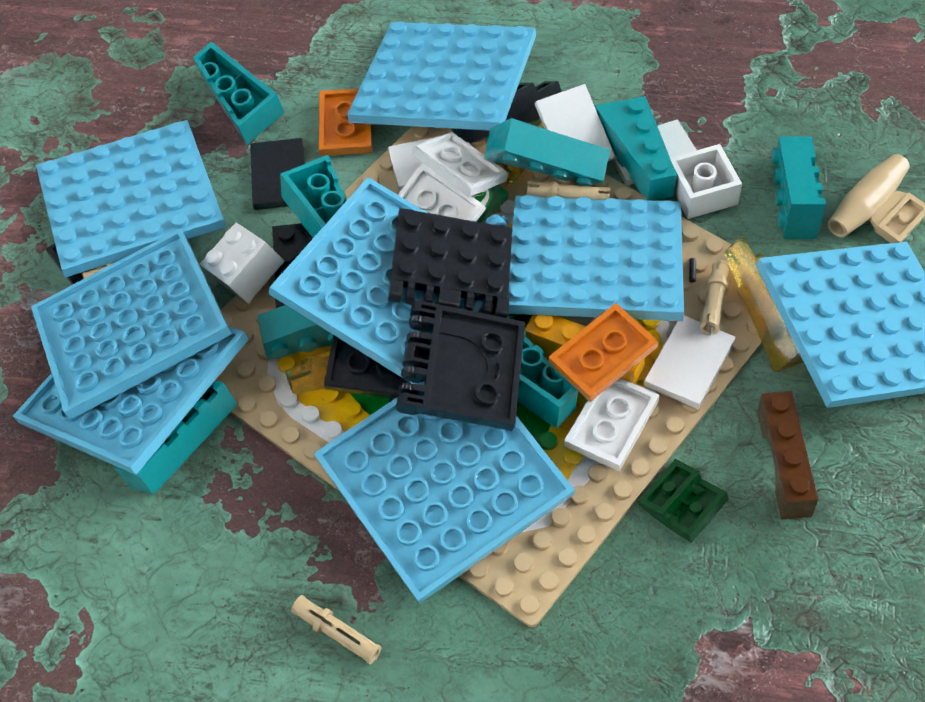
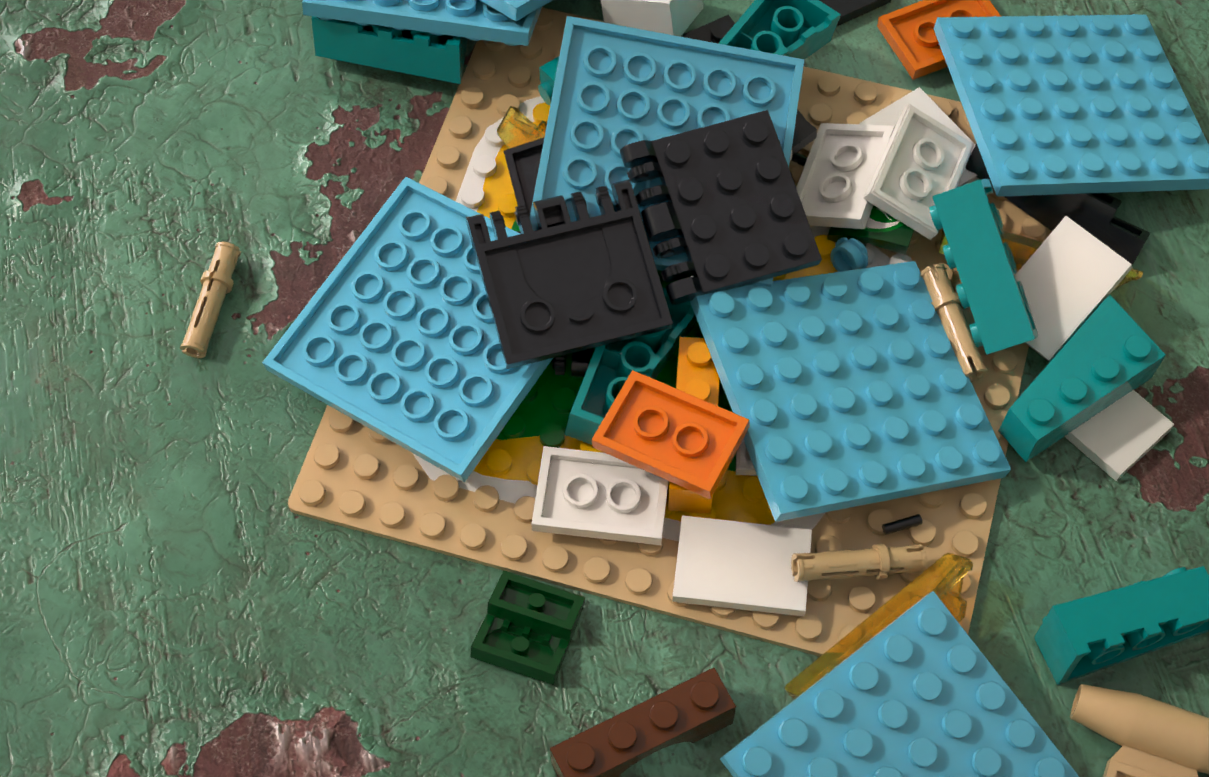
camera: 65 degrees right, 5 degrees up
white brick [670,144,742,219] -> none

